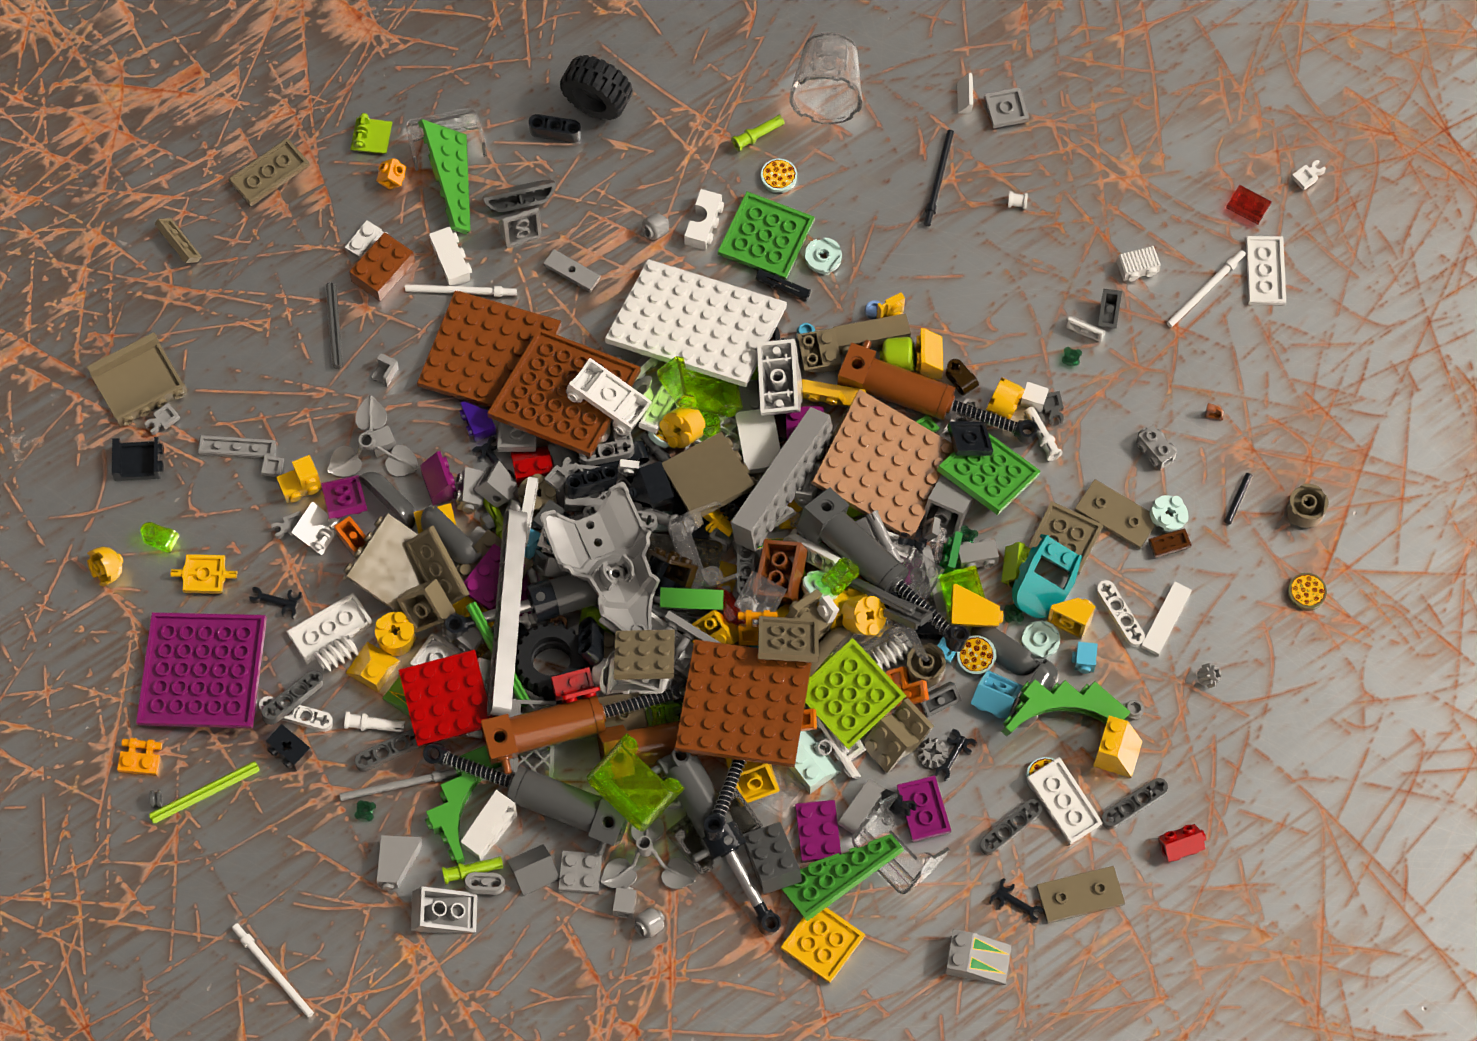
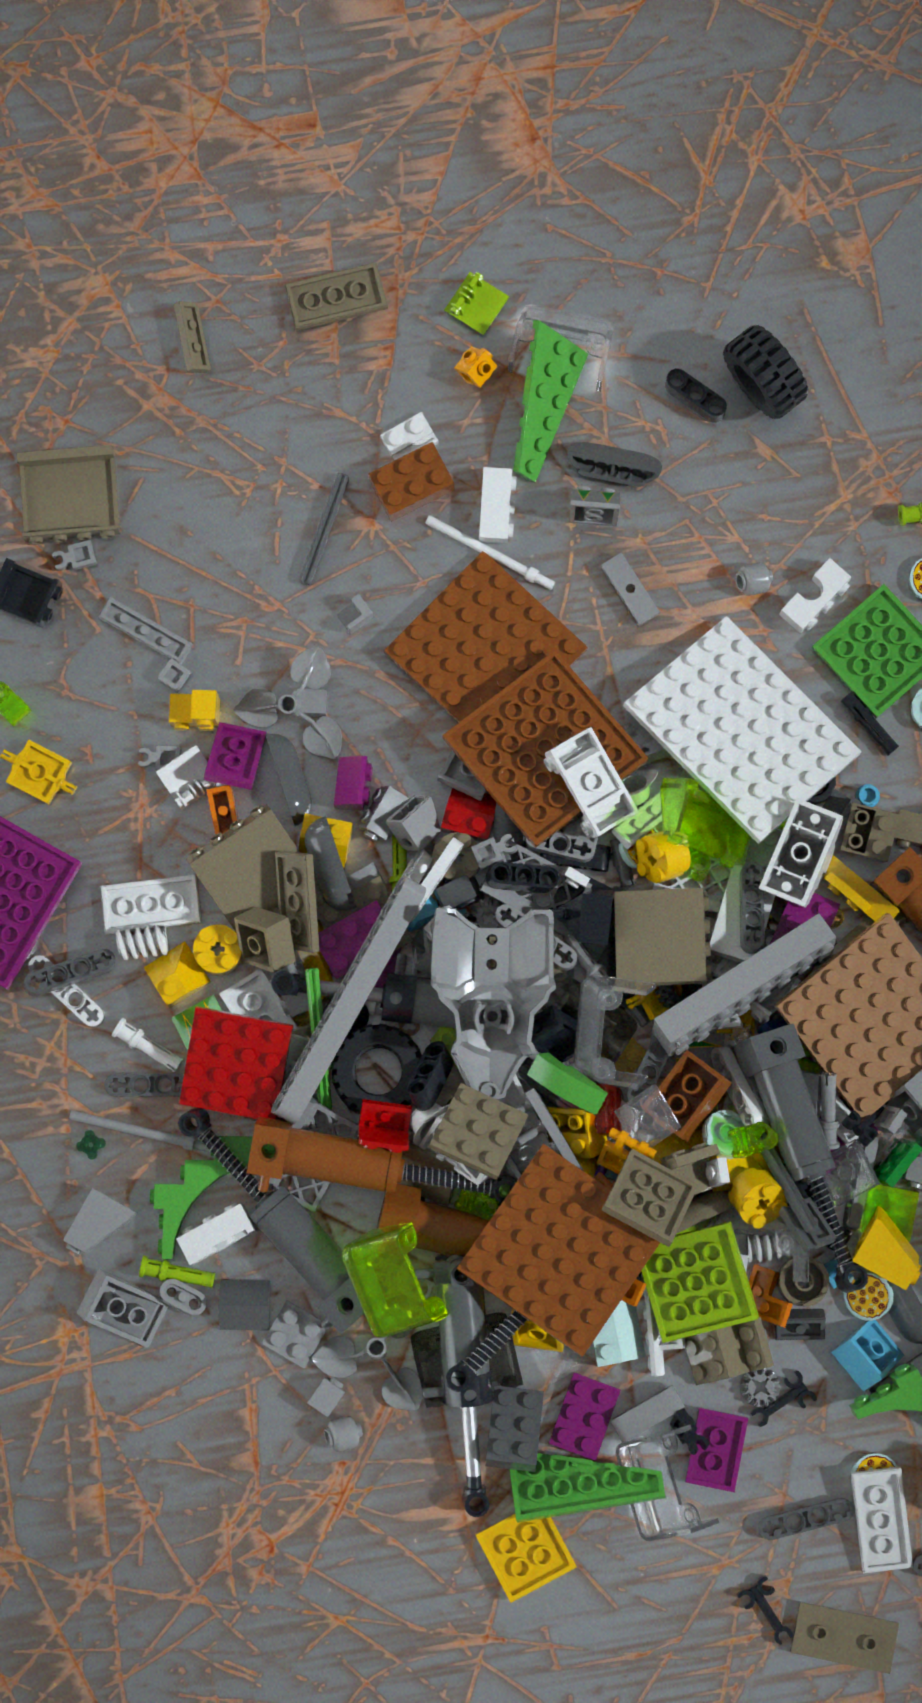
camera: 30 degrees right, 15 degrees up
black bar [249,587,303,619] -> none
black brick [266,724,313,771] -> none
dark purple slope [459,401,496,442] -> none
black bar [472,436,515,479] -> none
dark grey tile [480,512,496,531] -> none
dark brown bracket [647,547,699,588] -> none
light grey hinge [815,740,832,755] -> none
light grey slope [945,929,1011,985] -> none
none -> dark grey beam [739,861,765,954]

